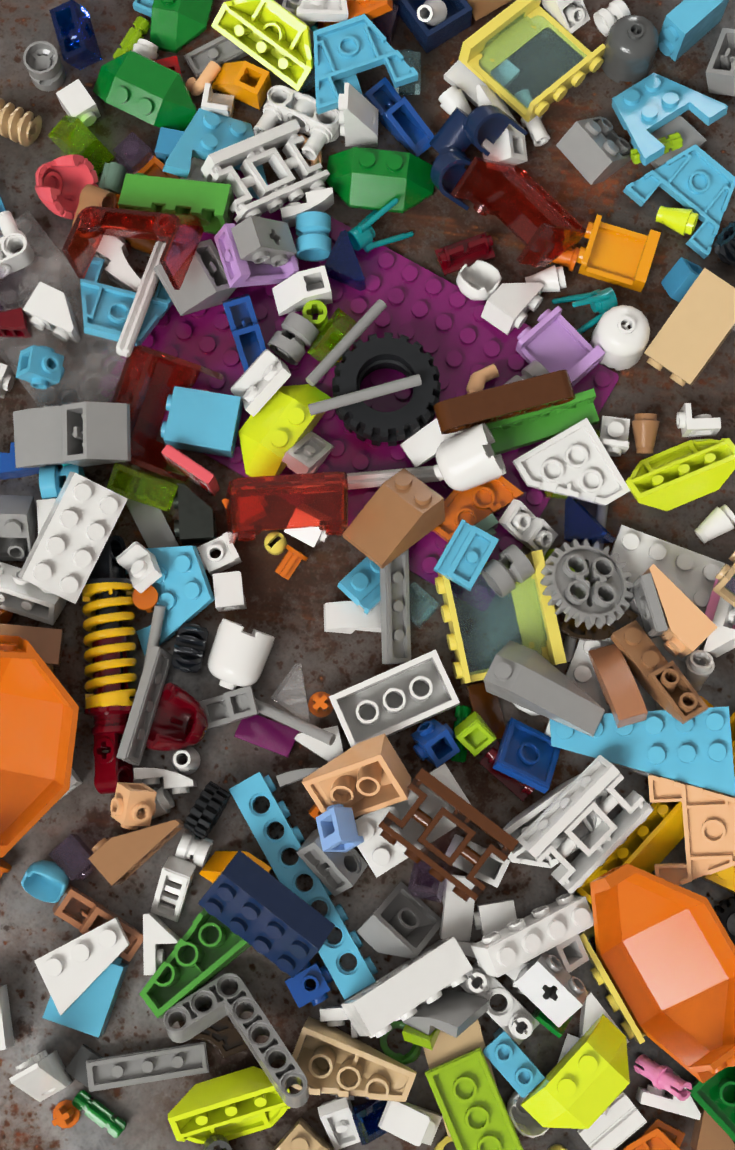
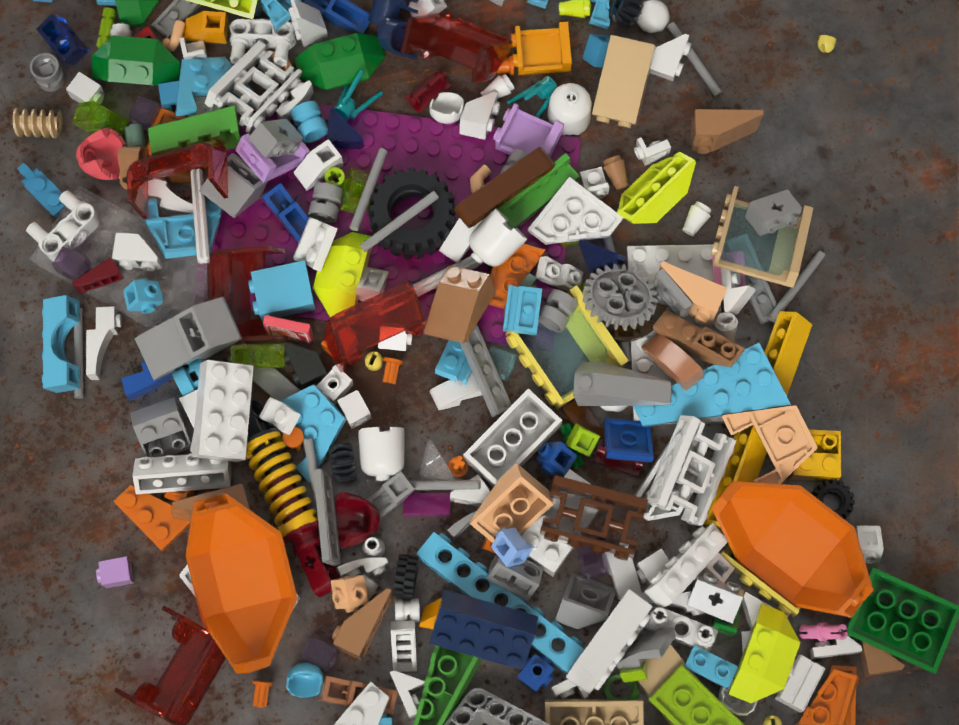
camera: 25 degrees left, 5 degrees down
white slope [445,834,510,888] -> none

